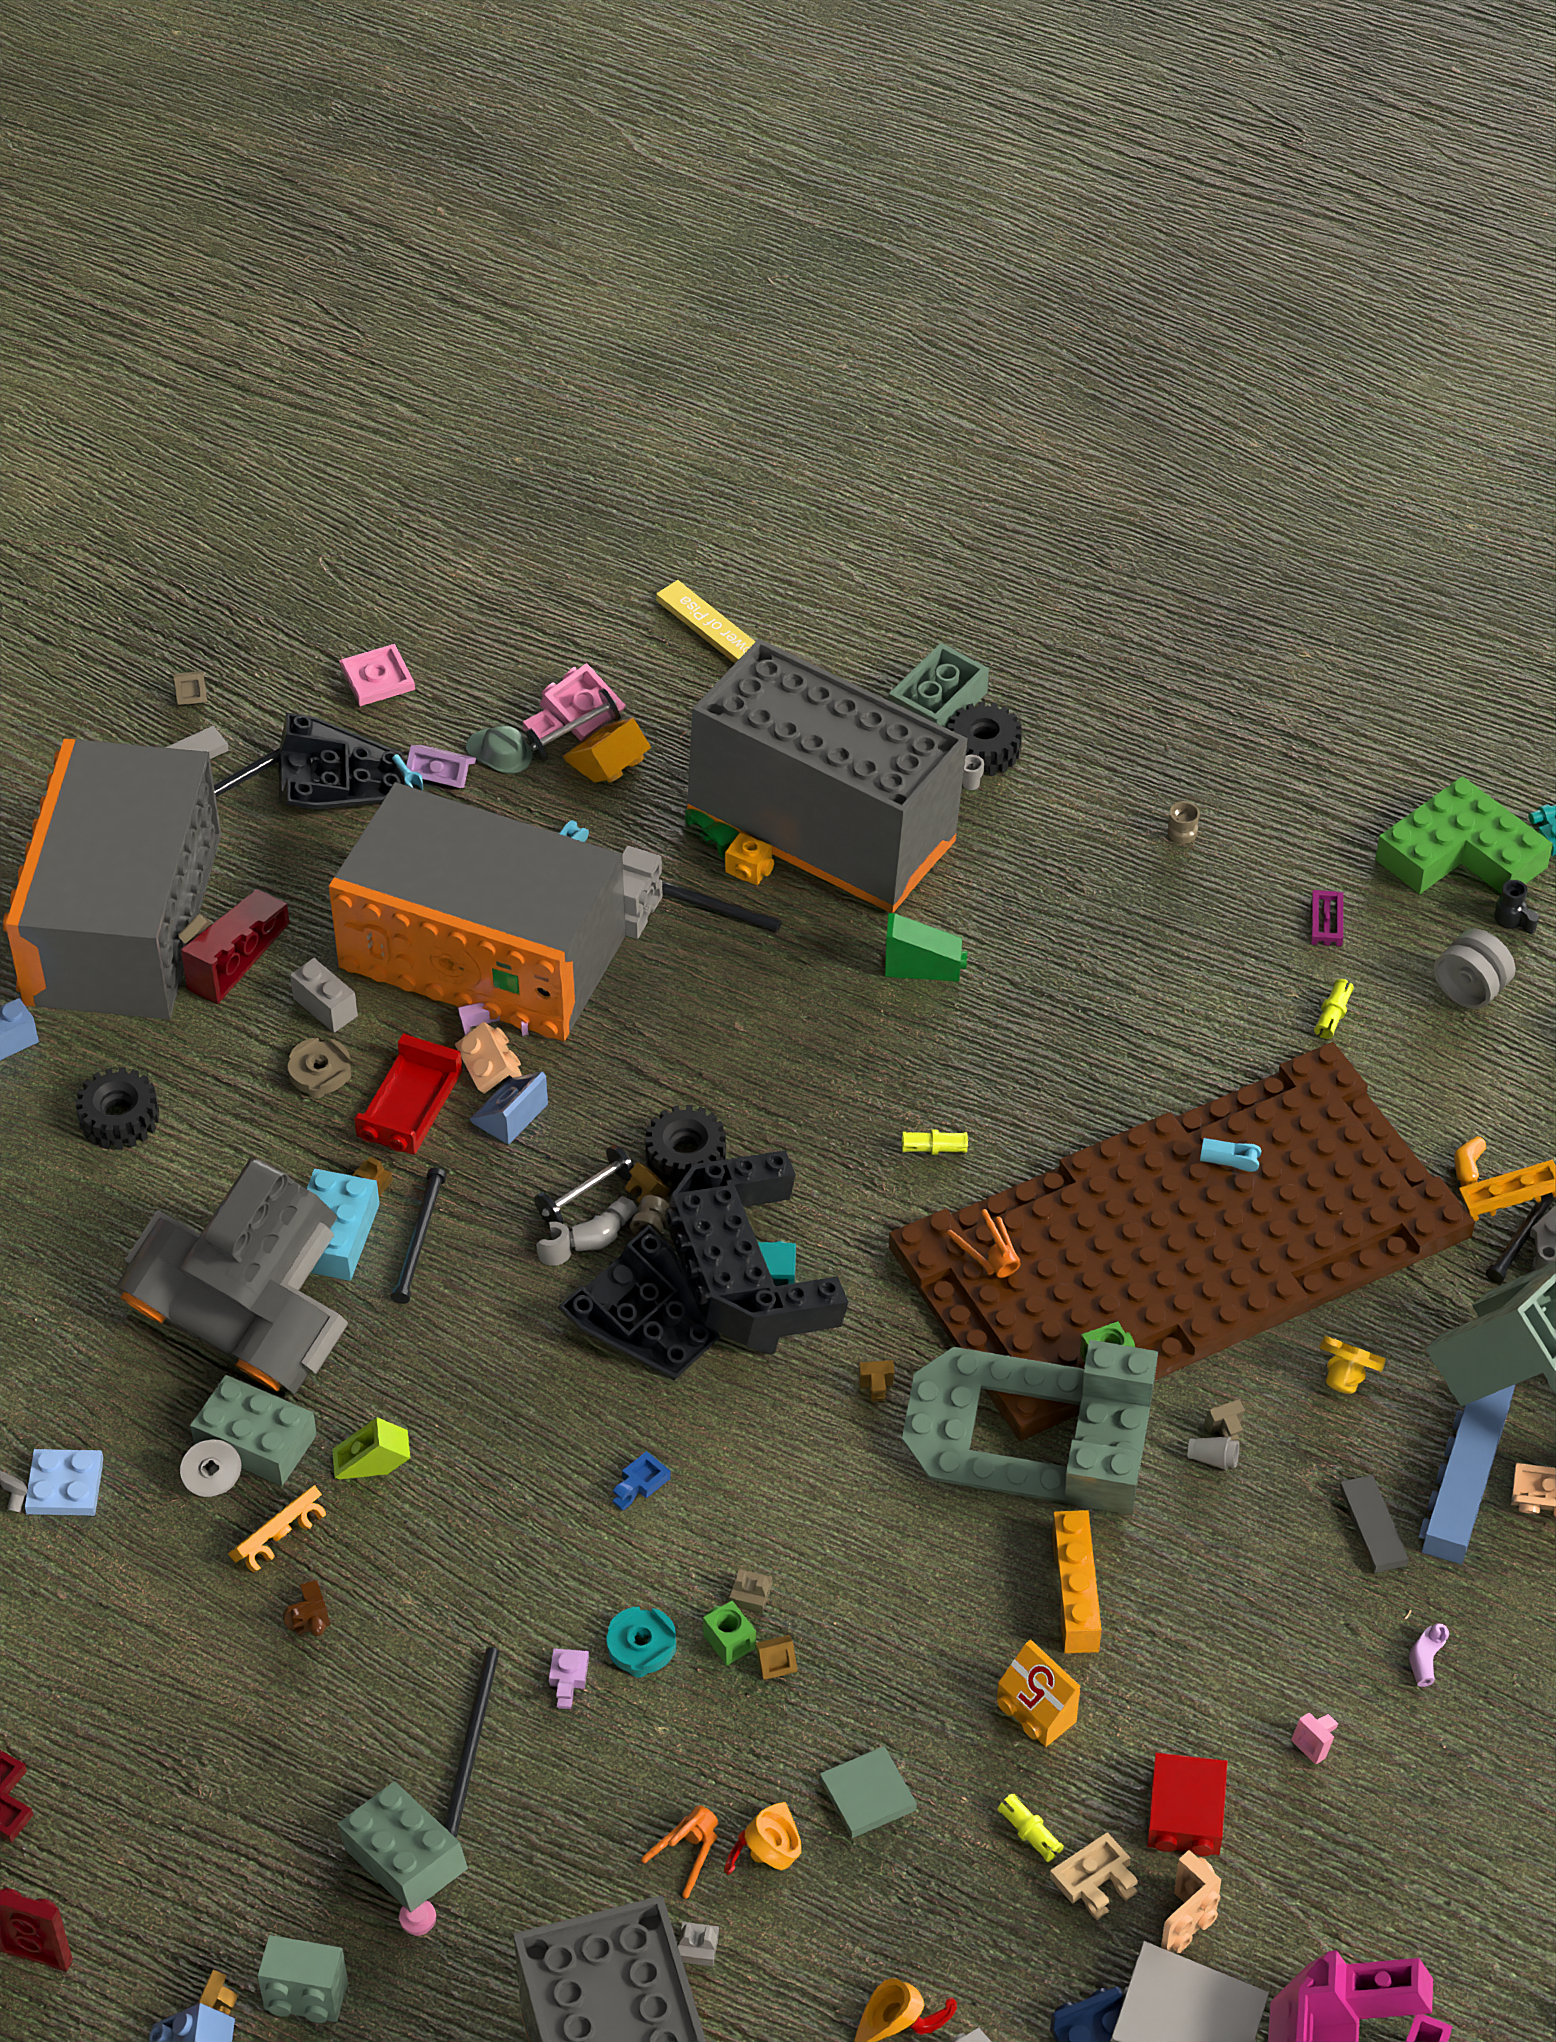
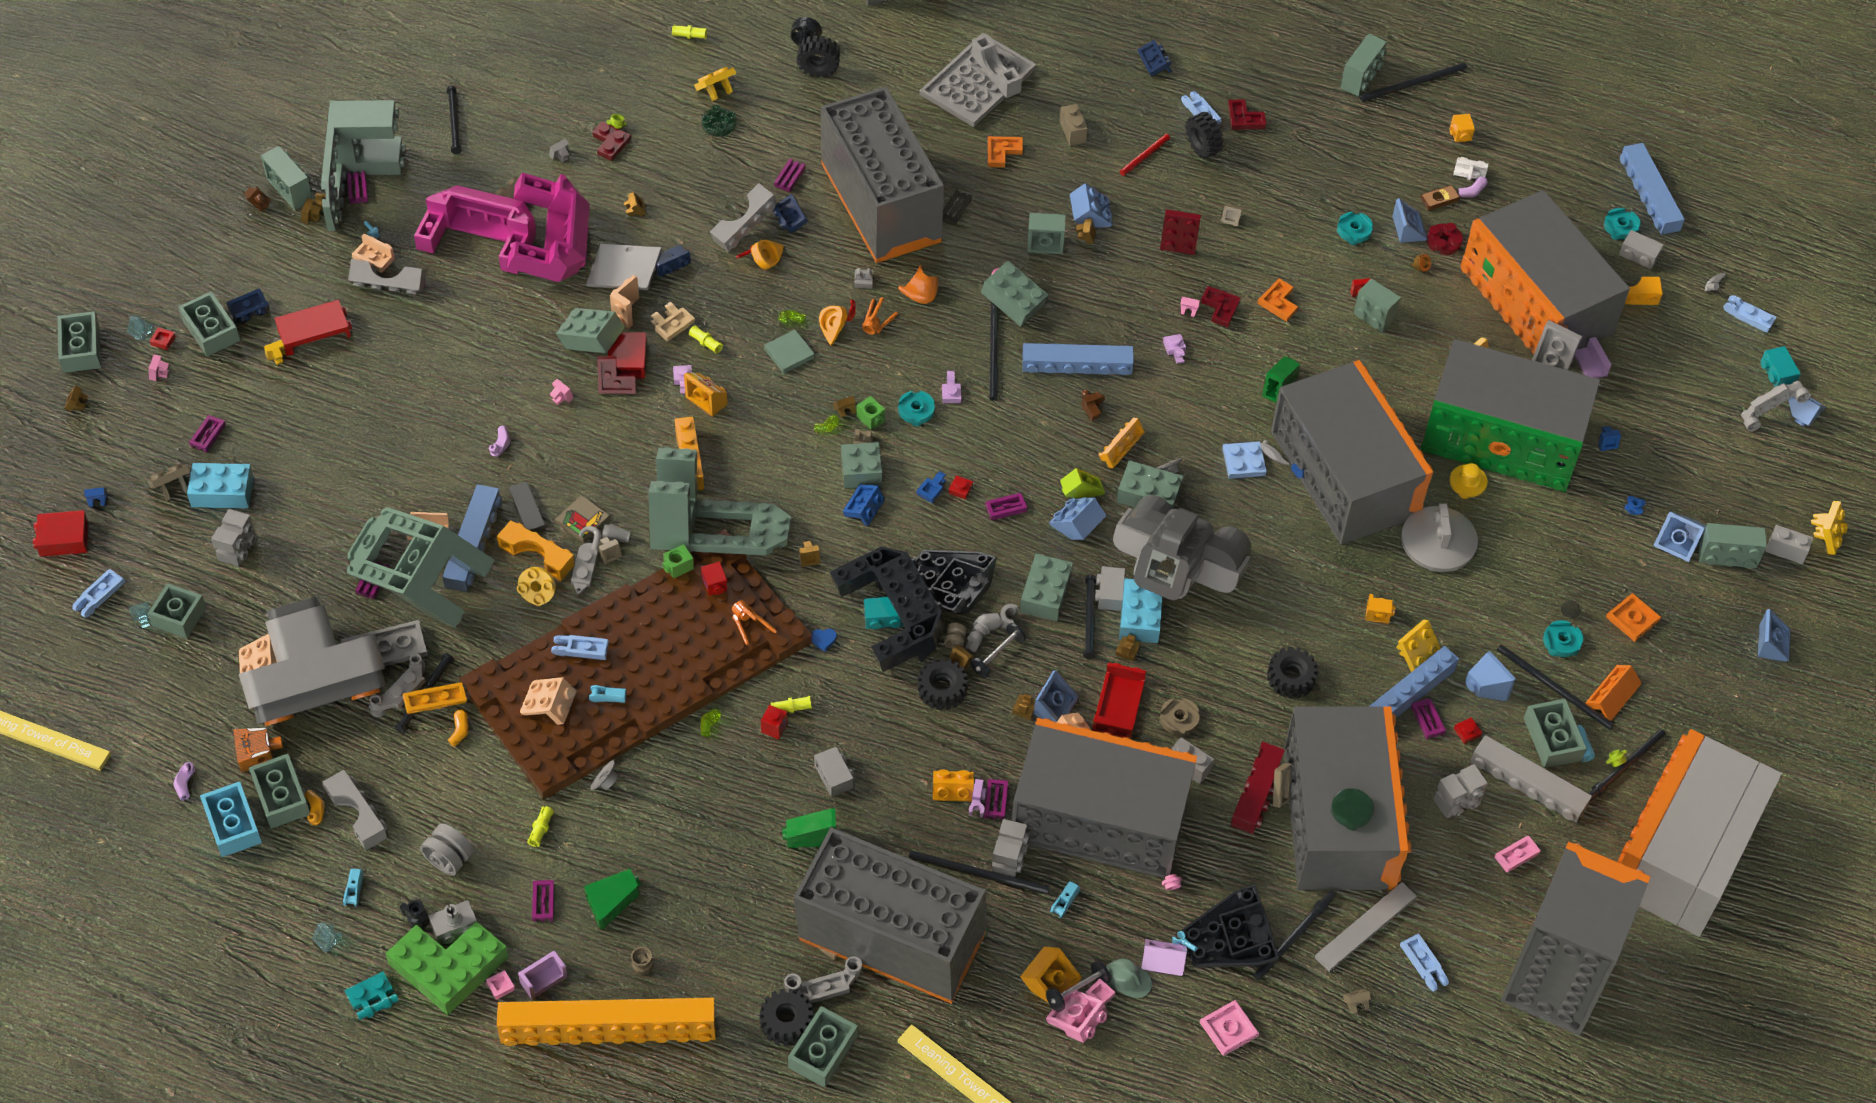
camera: 170 degrees right, 5 degrees up
none -> light grey brick [428,900,477,945]
none -> bright pink plate [486,970,515,1000]
none -> light orange arch [497,520,575,581]
none -> light orange brick [497,998,716,1046]
none -> lavender panel [518,951,568,999]
none -> light nougat bracket [520,677,576,725]
none -> light blue hinge [551,635,609,660]
none -> tile [555,495,610,543]
none -> sand green brick [556,308,625,353]
none -> light grey plate [571,526,602,597]
none -> green slope [584,868,641,930]
none -> light grey piece [591,760,618,790]
none -> dark red plate [597,356,636,394]
none -> lavender plate [673,365,692,395]
none -> clear neon green arm [700,709,721,737]
none -> red brick [701,561,727,596]
none -> red brick [761,705,788,740]
none -> clear neon green arm [778,310,806,323]
none -> blue tile [811,629,837,652]
none -> clear neon green arm [814,414,839,432]
none -> light grey brick [814,747,855,797]
none -> sand green brick [841,442,882,488]
none -> blue bracket [842,484,885,526]
none -> orange piece [898,265,939,304]
none -> light orange bracket [933,769,974,802]
none -> red plate [948,475,973,500]
none -> lavender plate [969,779,986,817]
none -> magenta tile [984,779,1008,820]
none -> magenta tile [985,493,1027,521]
none -> pearl gold tile [1012,694,1035,720]
none -> sand green brick [1020,554,1073,622]
none -> medium blue brick [1022,343,1133,375]
none -> medium blue slope [1049,498,1107,540]
none -> light grey brick [1095,566,1125,611]
none -> lavender plate [1163,334,1186,364]
none -> bright pink tile [1181,297,1200,317]
none -> clear green tile [1330,788,1374,831]
none -> light blue hinge [1400,934,1449,992]

